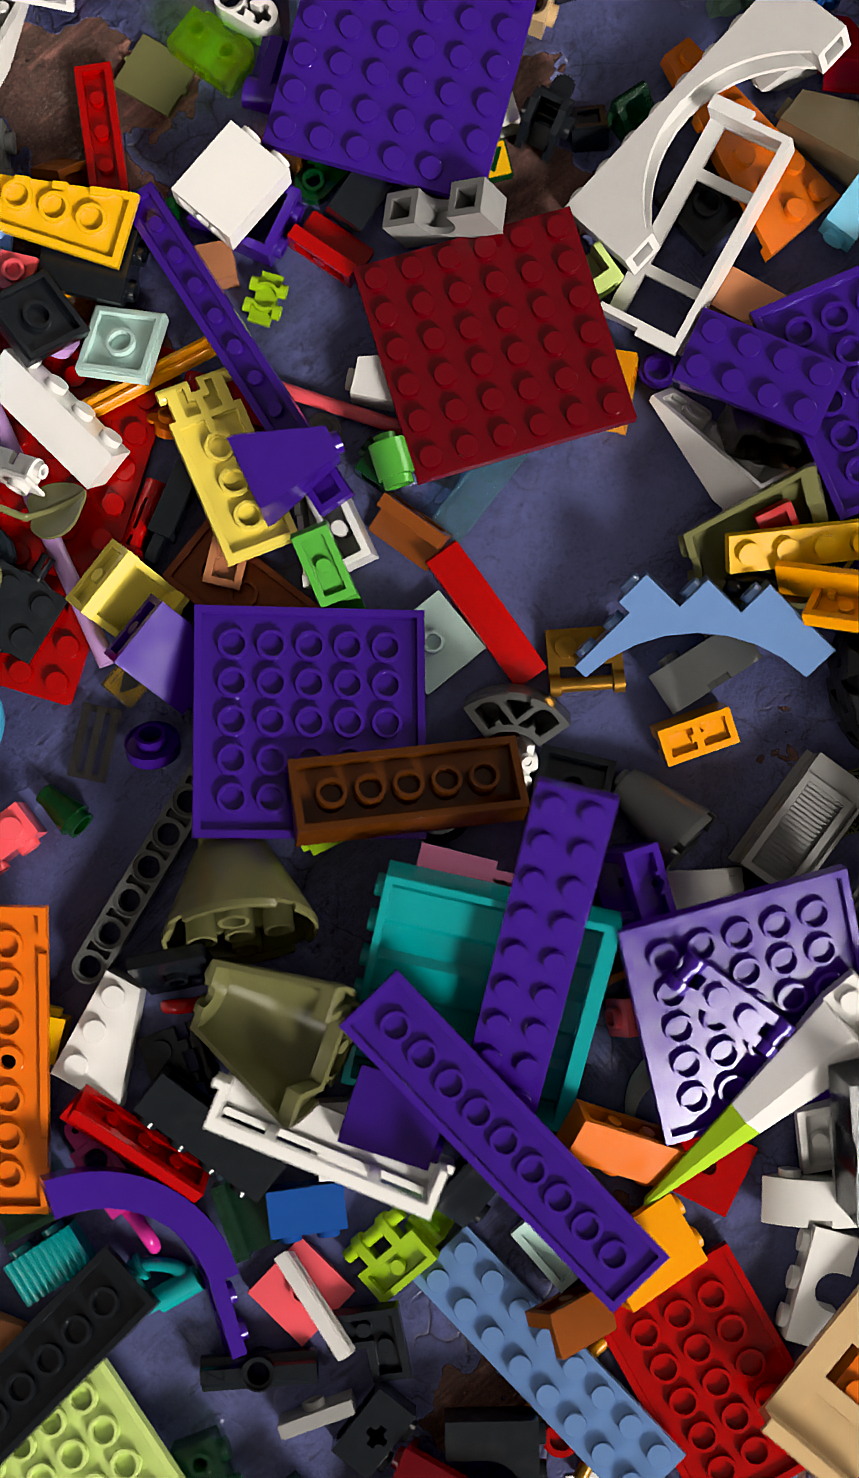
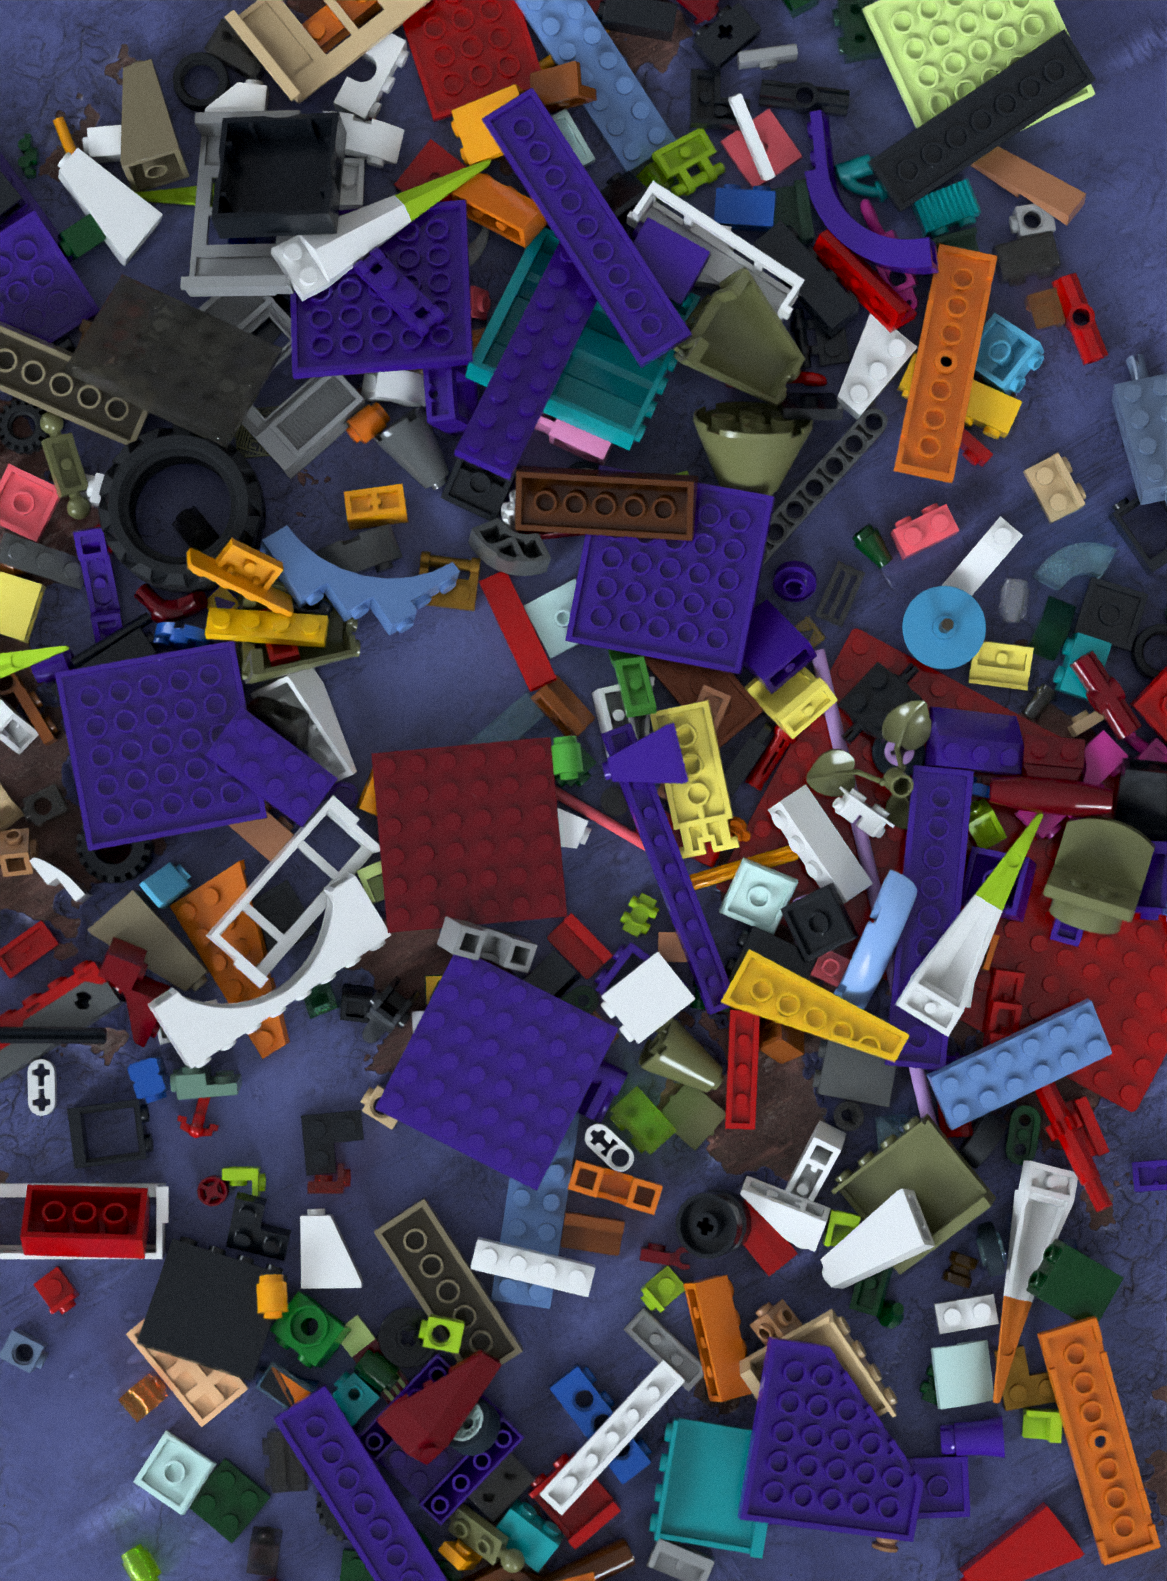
camera: 170 degrees left, 0 degrees up
none -> orange brick [346,402,391,445]
none -> olive cone [638,1017,724,1092]

